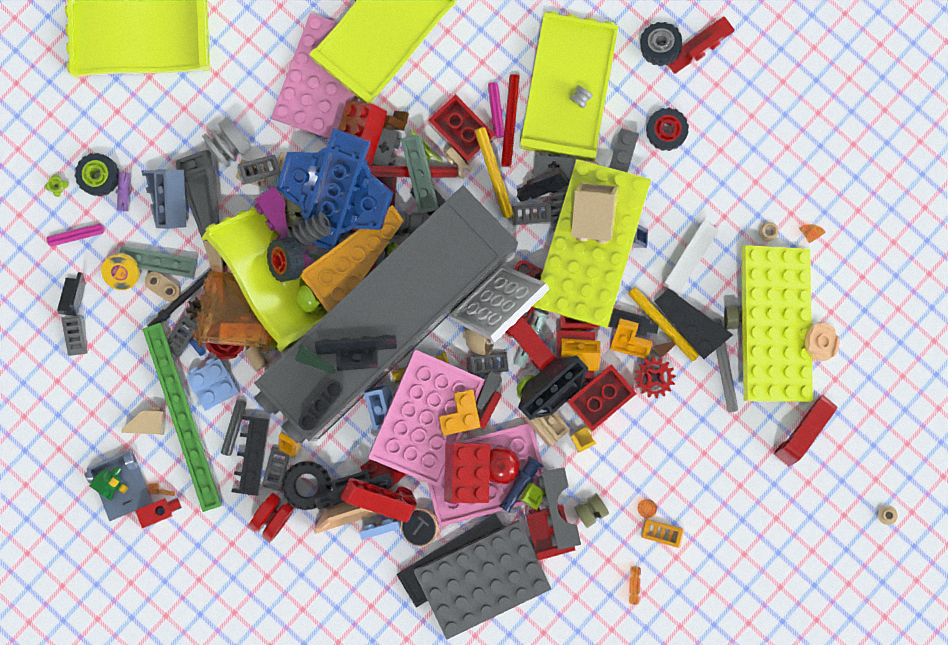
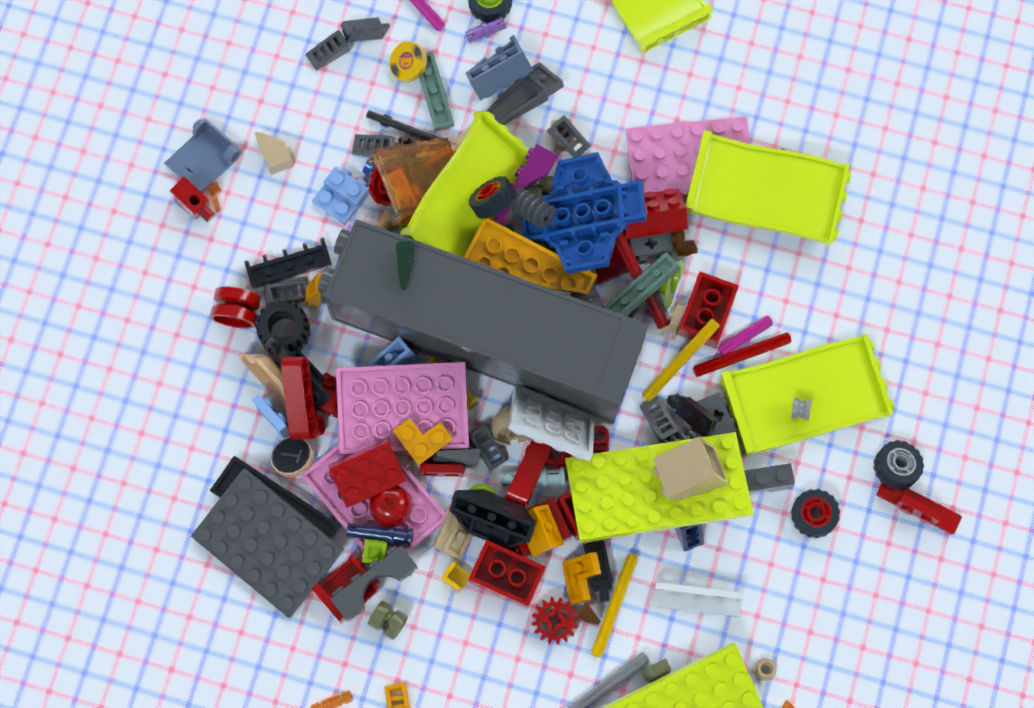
camera: 65 degrees right, 10 degrees down
green piece [89,466,128,501] -> none
bright green plate [142,323,222,512] -> none
tan plate [145,272,181,302] -> none
light grey wheel [202,116,252,168] -> none
dark grey axle [221,400,247,456] -> none
lime hair [297,285,323,313] -> none
black beam [298,380,343,431] -> none
black bracket [315,334,397,371] -> none
clear orange tile [637,499,657,518] -> none
black wing [654,289,734,359] -> none

